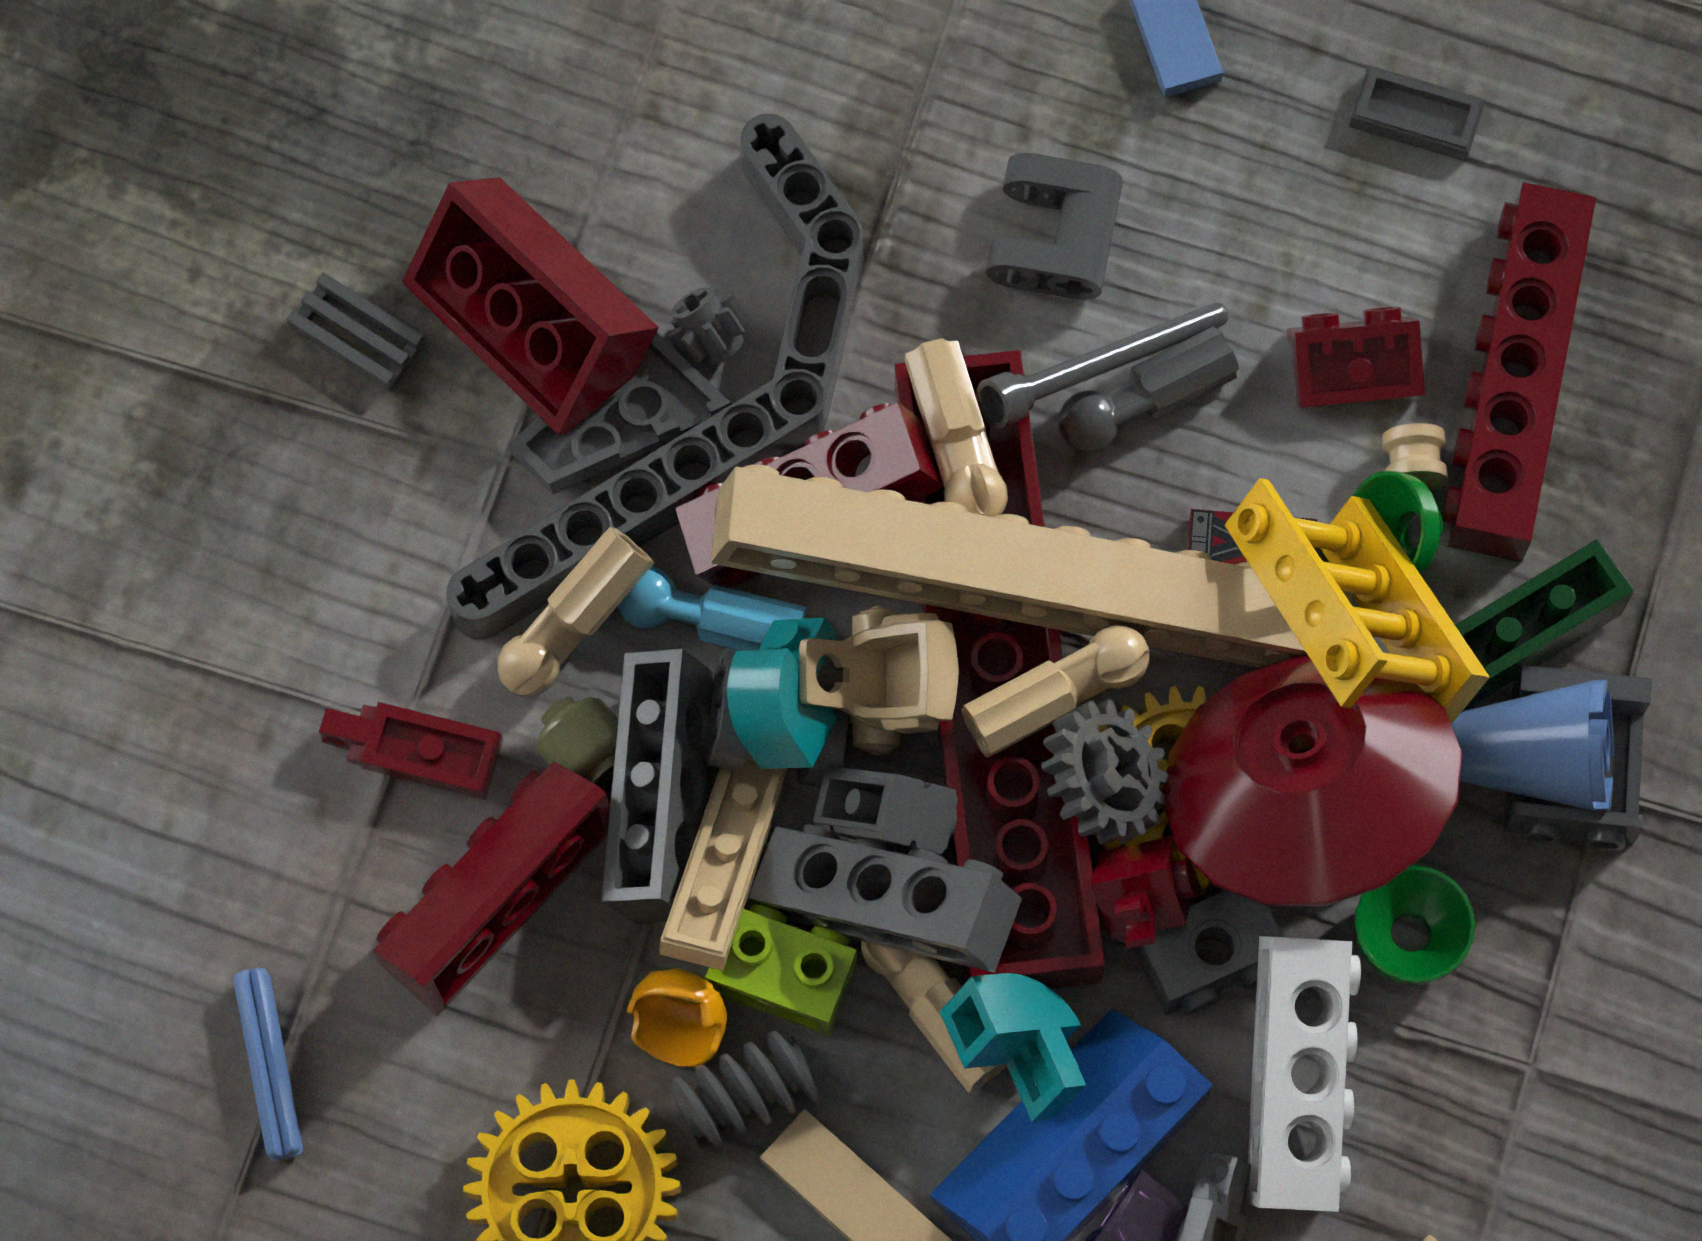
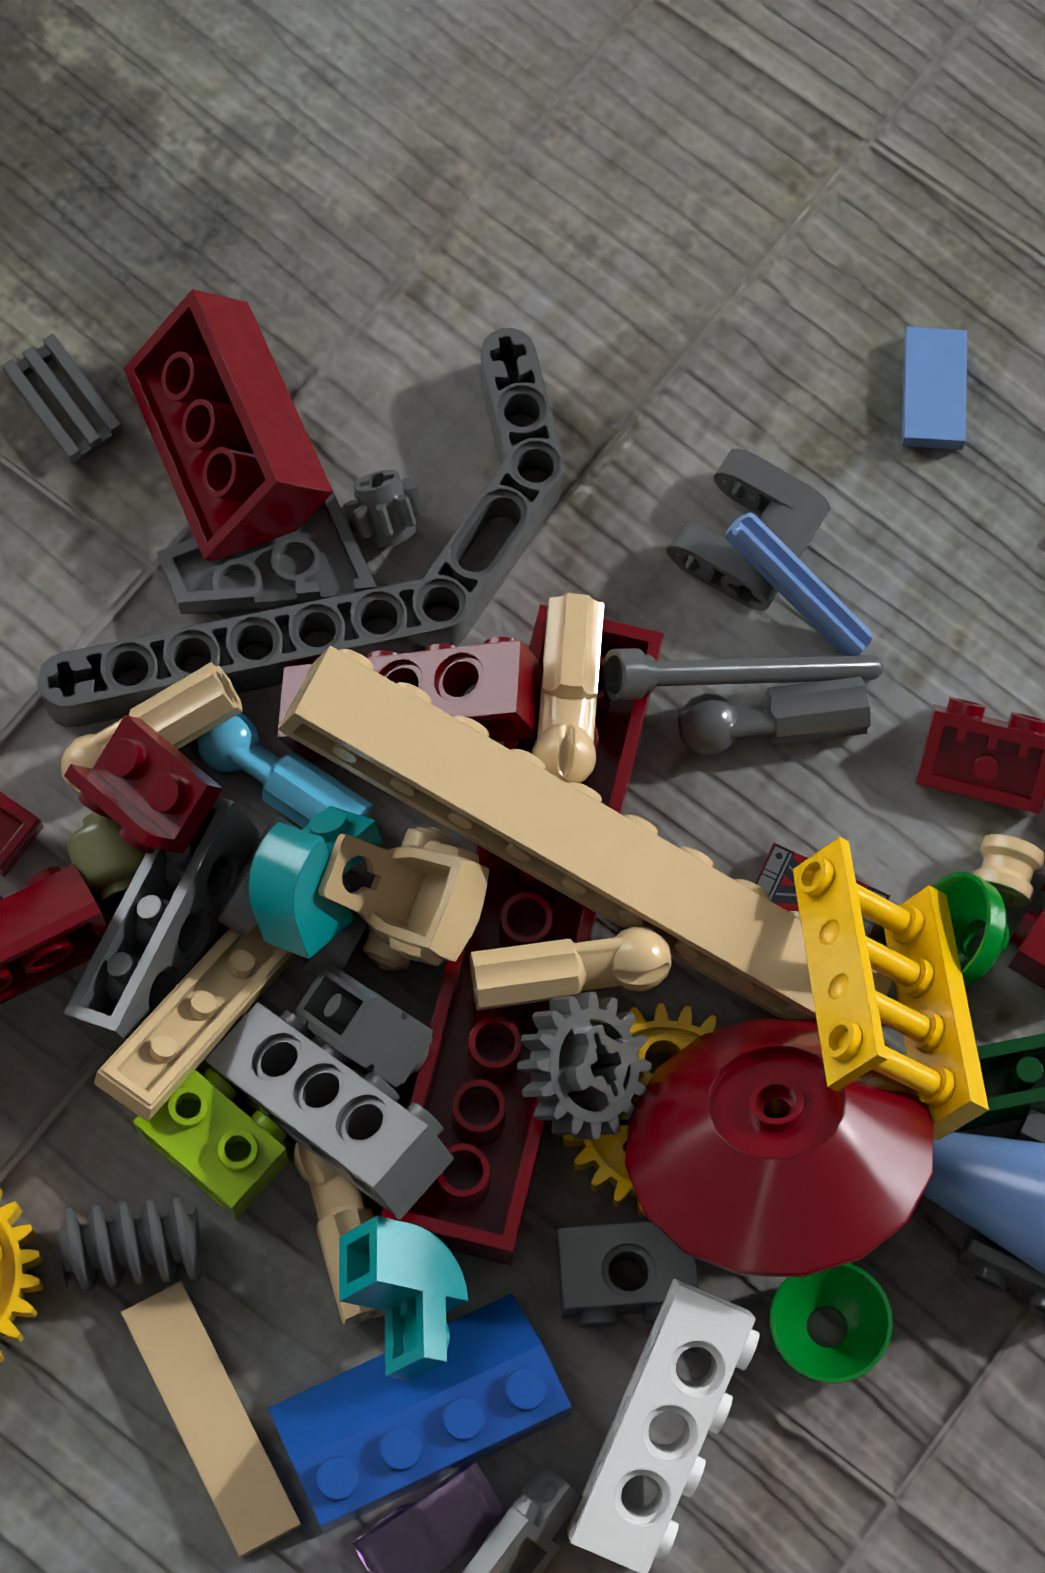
camera: 15 degrees right, 0 degrees up
light orange hair [627,968,727,1067] -> none
dark red brick [1091,836,1198,949] -> none
none -> dark red bracket [64,715,223,854]
none -> medium blue axle [725,512,873,656]

